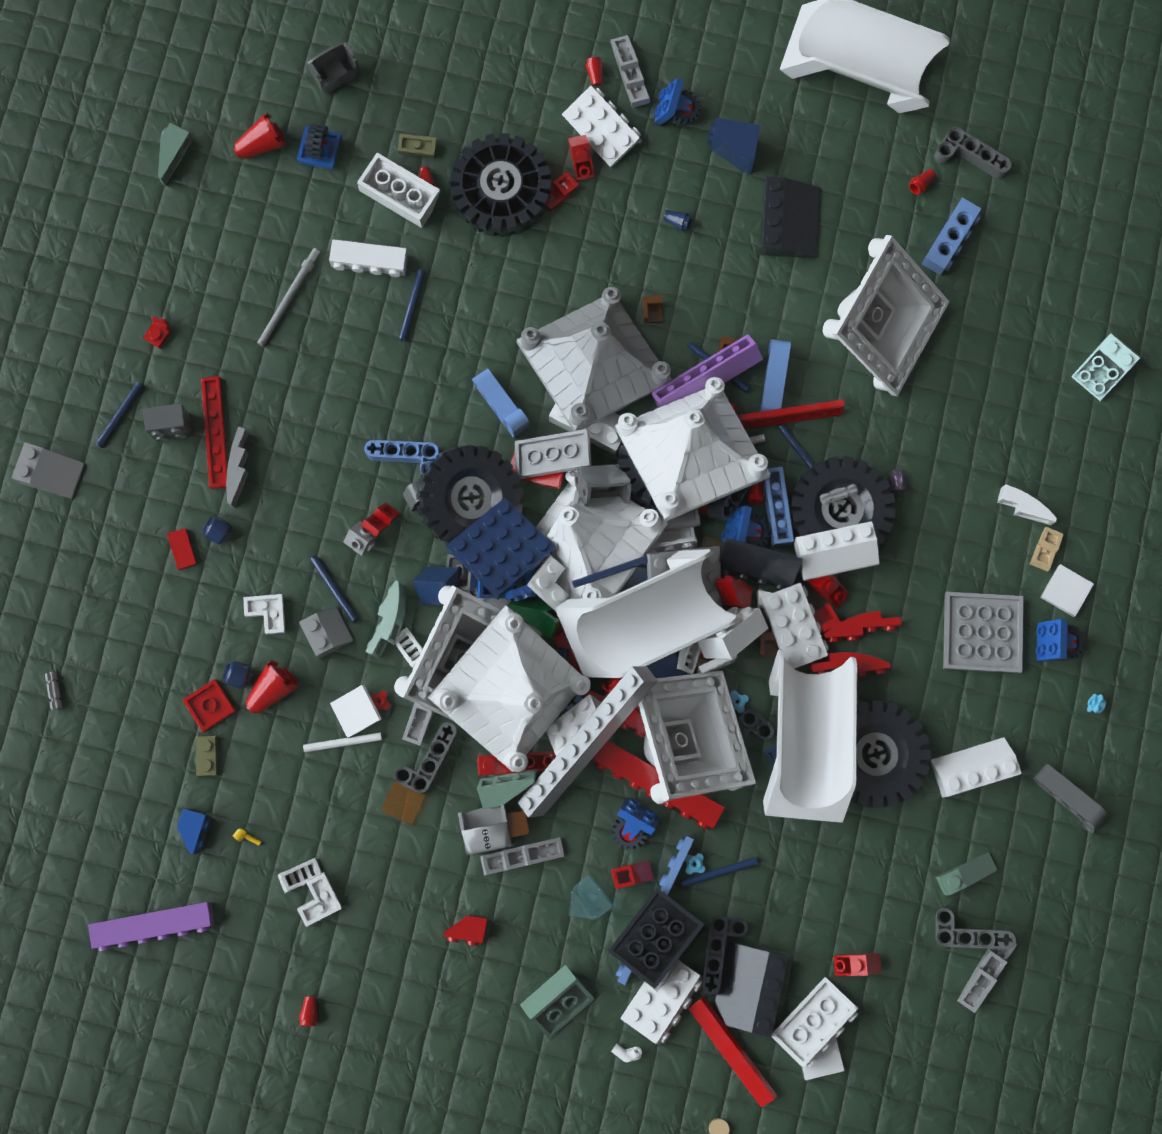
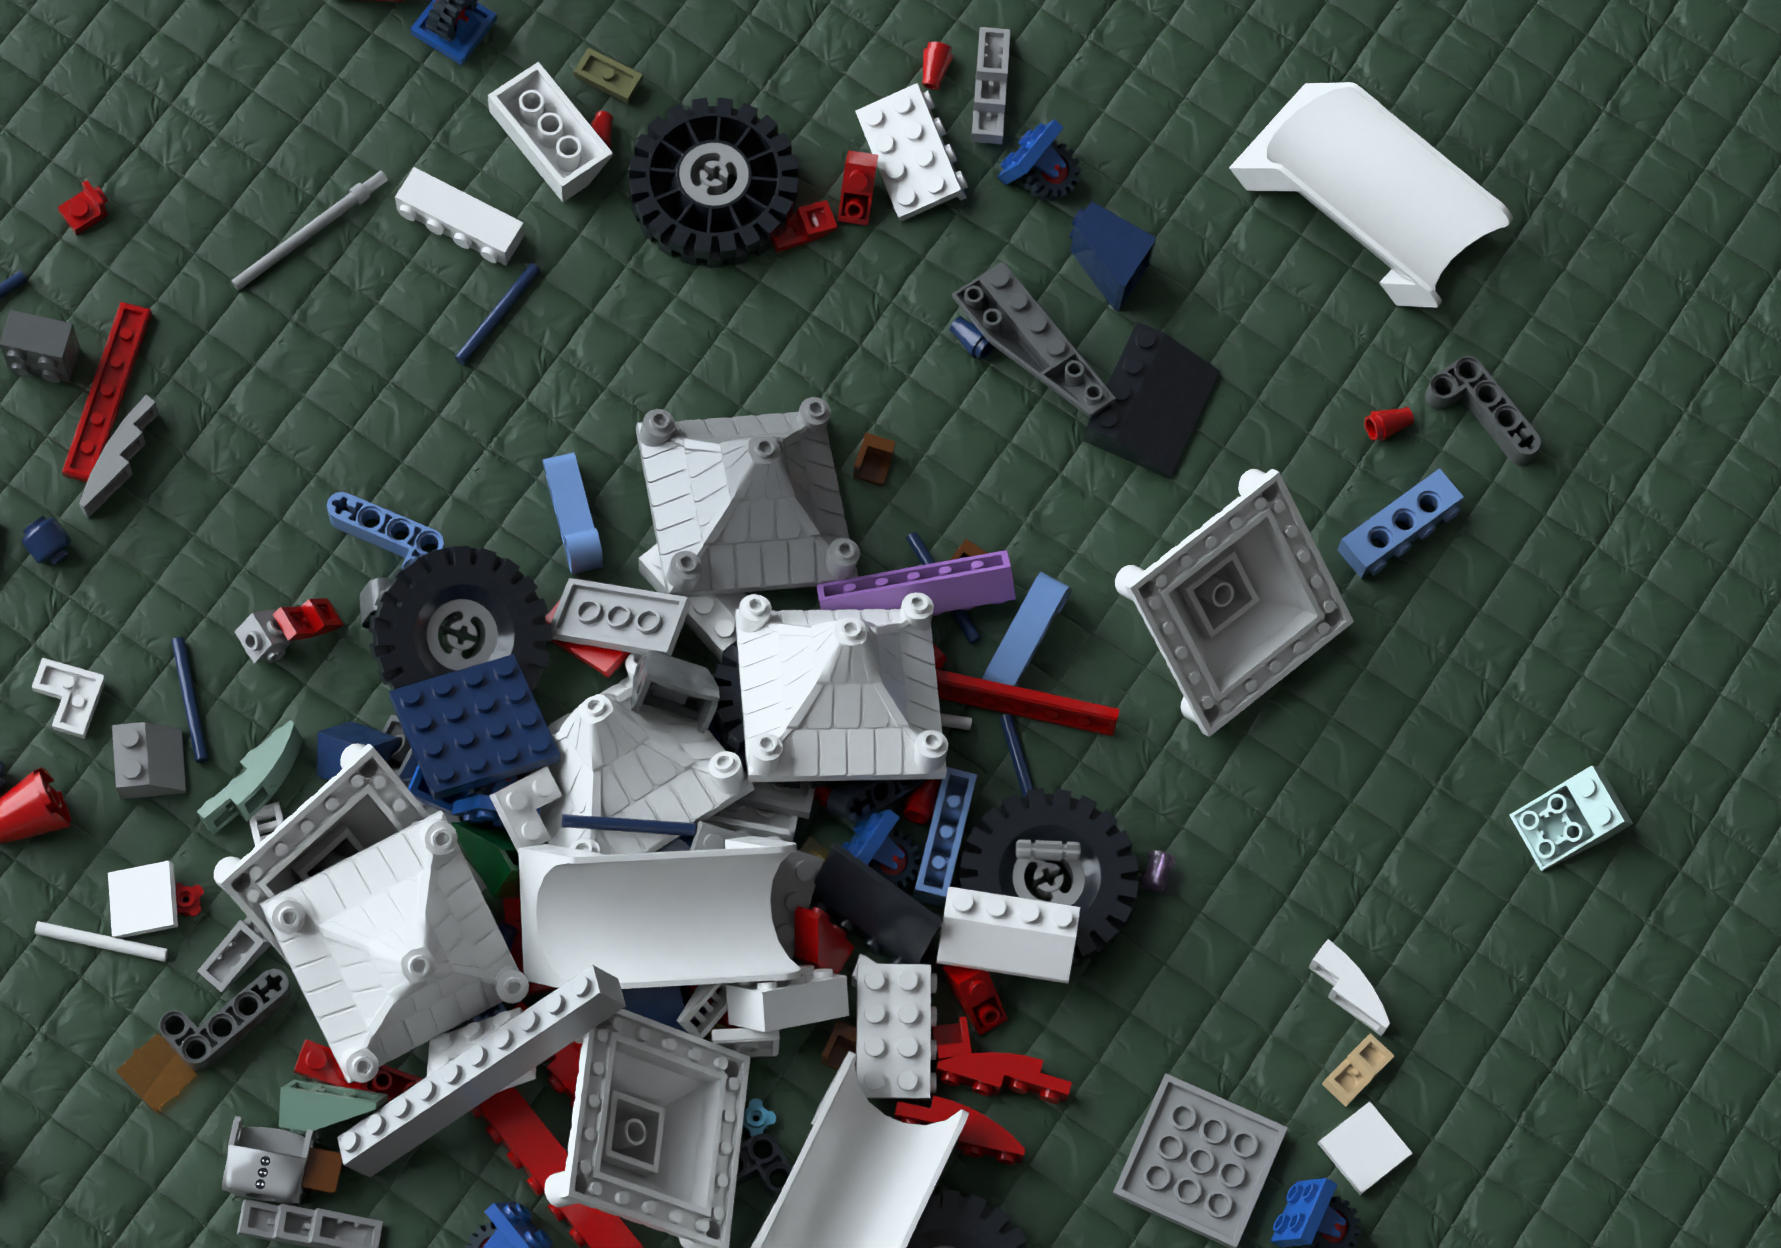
camera: 15 degrees right, 10 degrees down
none -> dark grey wedge [952,261,1116,417]

